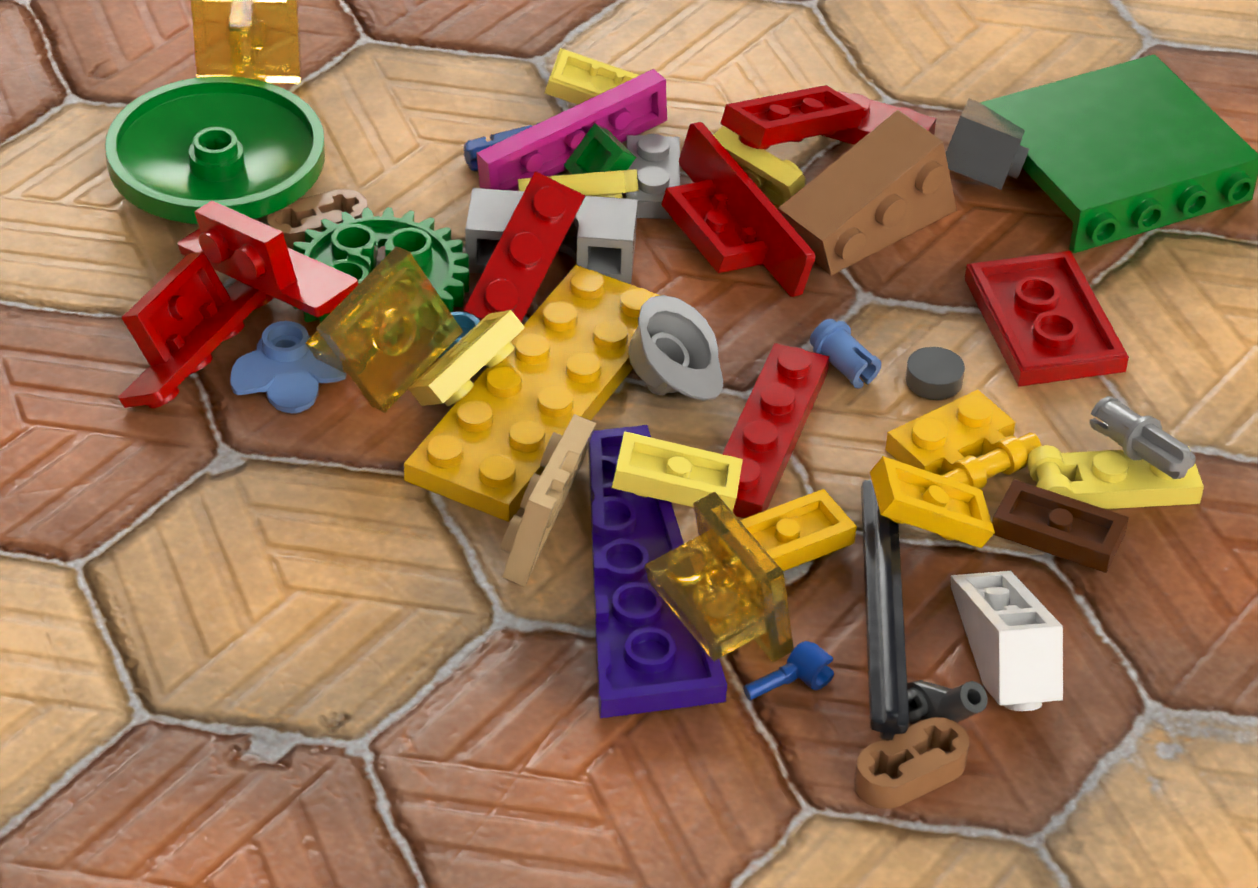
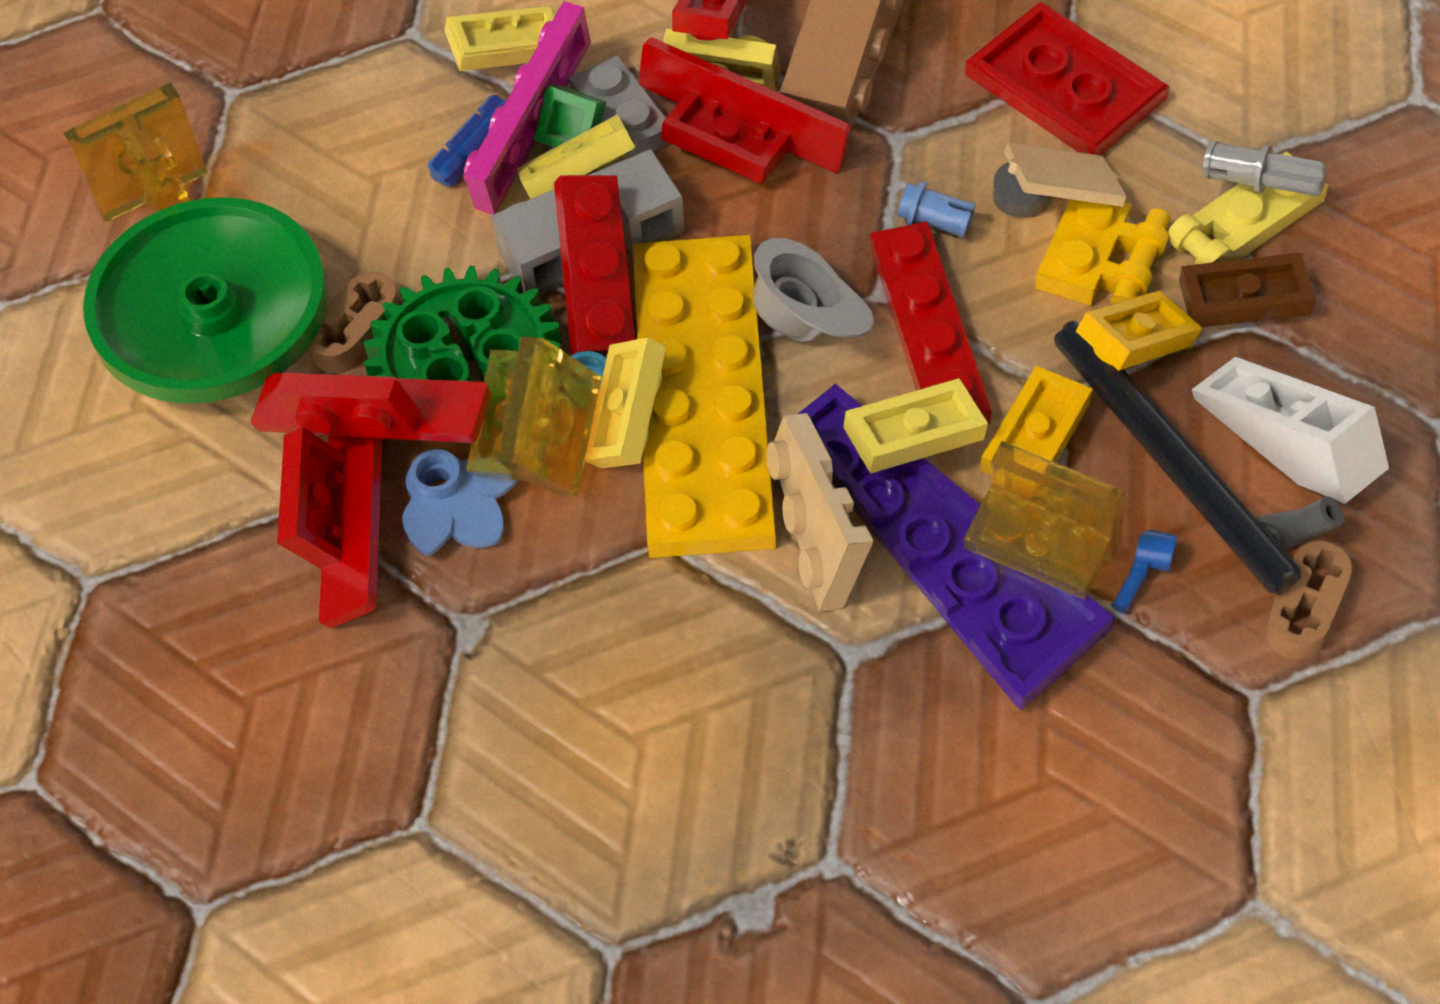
camera: 25 degrees left, 15 degrees up
none -> tan piece [1004,142,1126,207]

